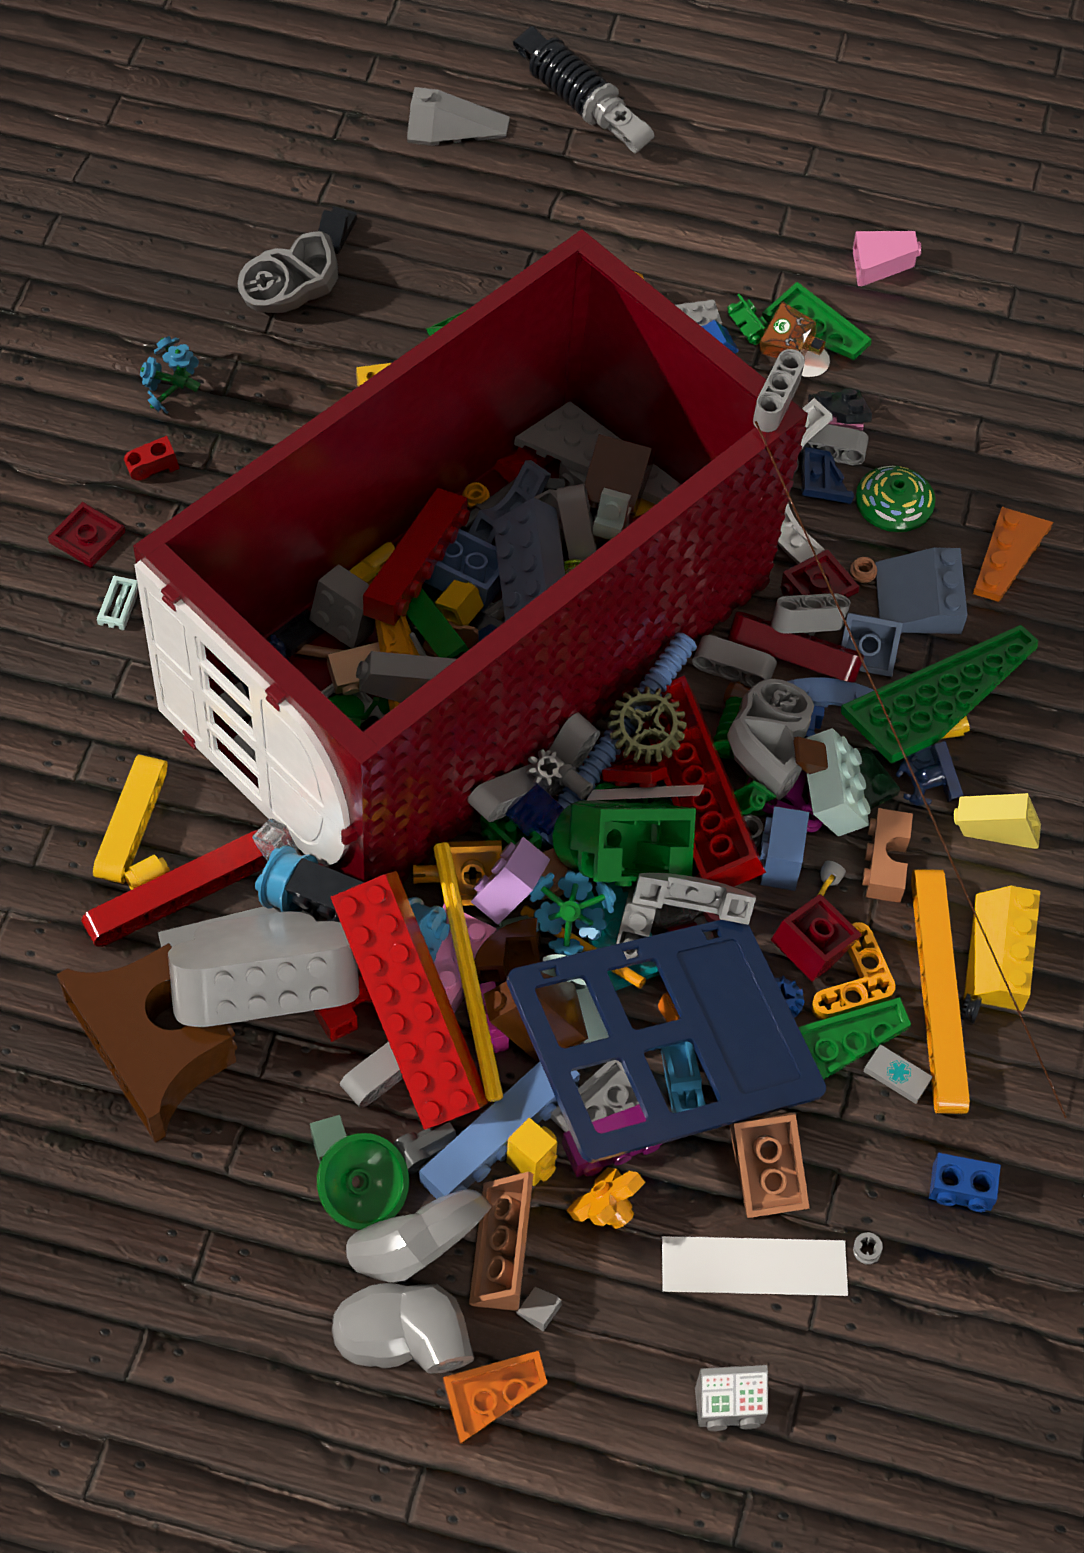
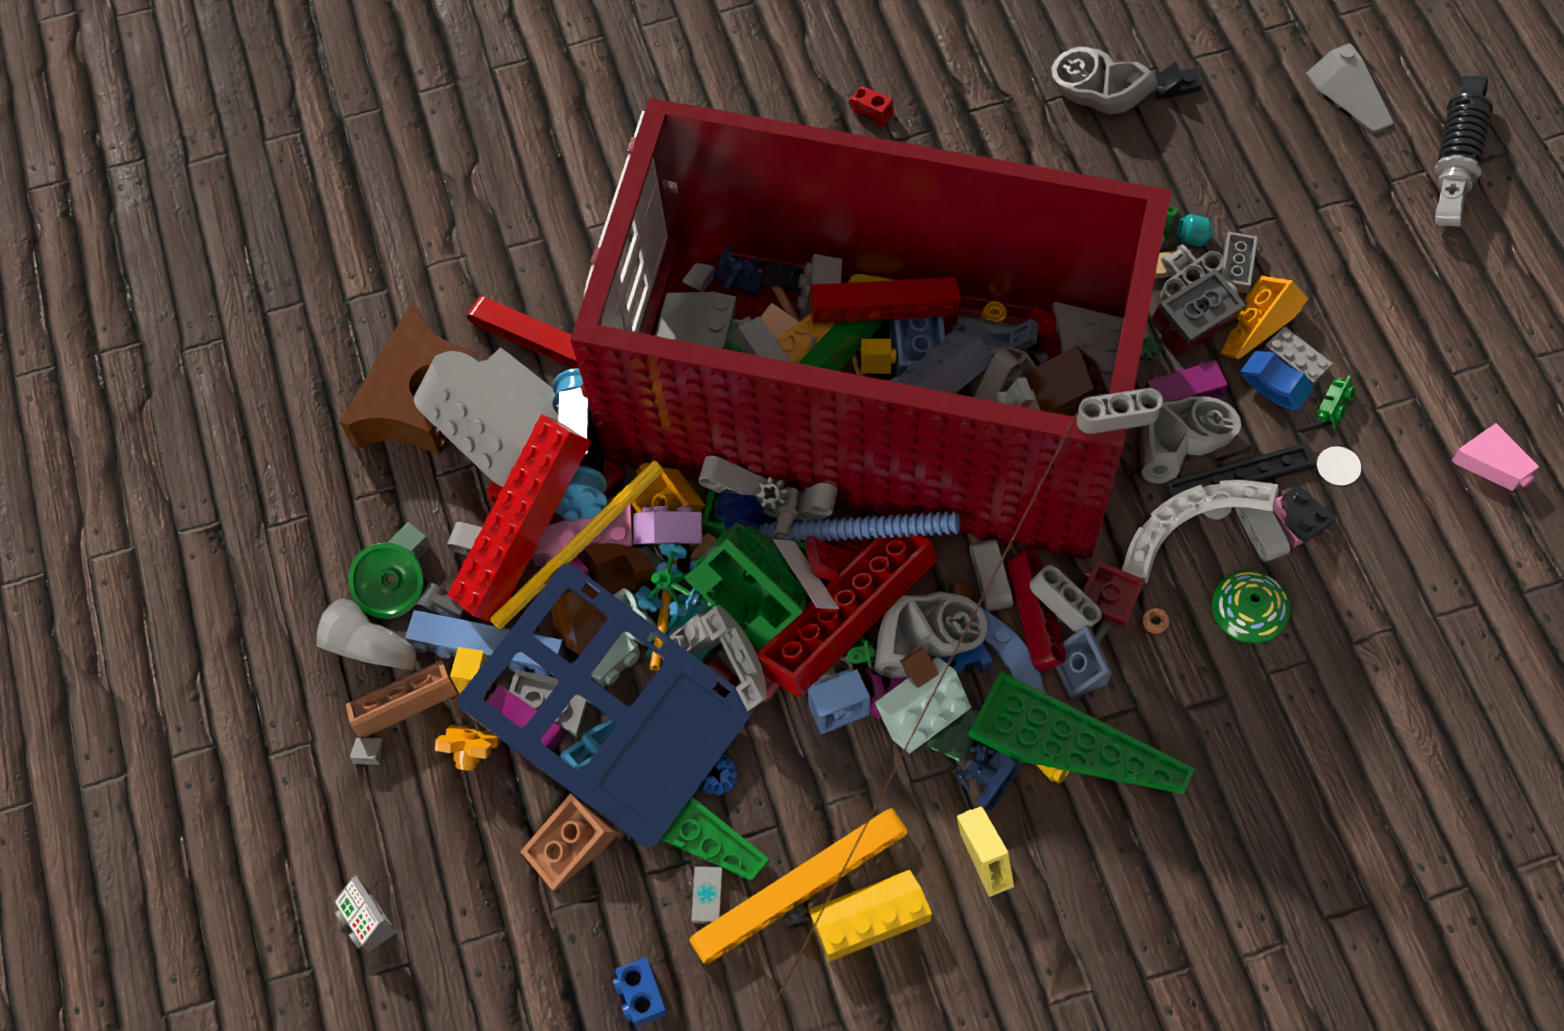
camera: 65 degrees right, 5 degrees up
dark red tile [48,502,126,568] -> none
yellow beam [93,754,168,884] -> none
yellow brick [124,855,170,890] -> none
dark azure plant [140,336,201,414] -> none
light grey piece [332,1283,474,1374] -> none
orange wing [443,1351,547,1444] -> none
olive gear [608,686,687,765] -> none
white sticker [662,1236,848,1296] -> none
torso [760,302,826,358] -> none
green wing [762,282,872,360] -> none
dark red slope [771,894,862,982] -> none
dark blue wing [801,447,854,504] -> none
light orange beam [811,922,896,1020] -> none
light grey hinge [818,861,846,896] -> none
light grey bush [853,1232,883,1264] -> none
nougat arch [862,808,913,903] -> none
sand blue slope [875,548,967,634] -> none
orange wing [973,507,1053,602] -> none

